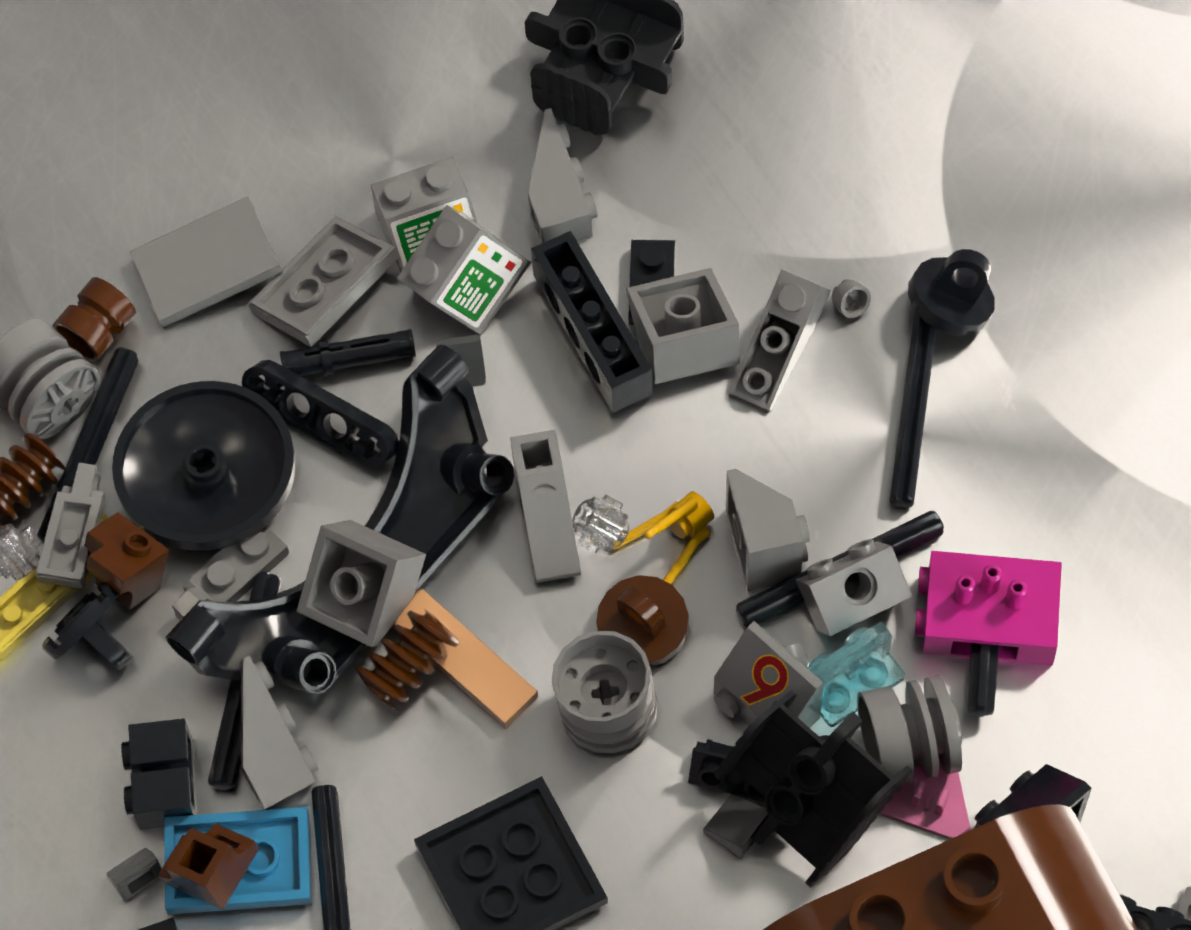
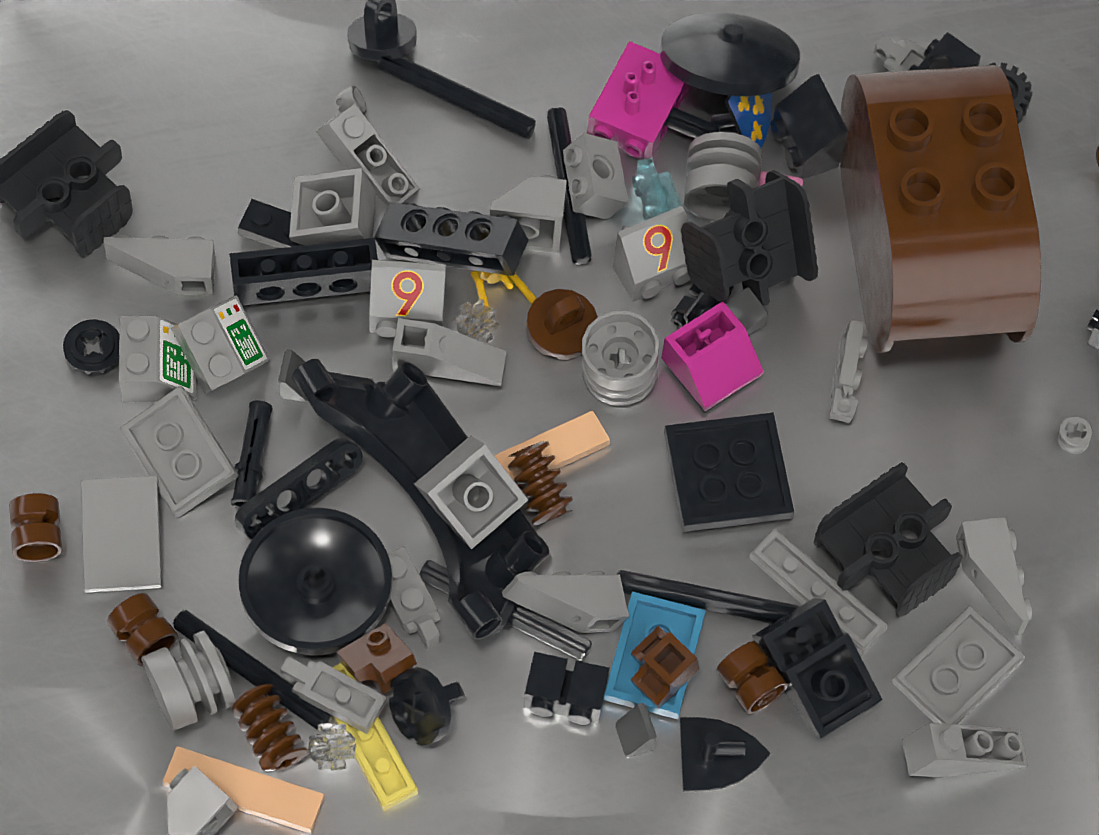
camera: 80 degrees left, 0 degrees up
none -> reddish brown wheel [9,493,62,562]
none -> black gear [63,319,120,375]
none -> light grey slope [369,260,446,337]
none -> black brick [374,202,529,276]
none -> black dish [660,13,800,96]
none -> dark pink slope [661,301,764,412]
none -> shield [711,93,772,148]

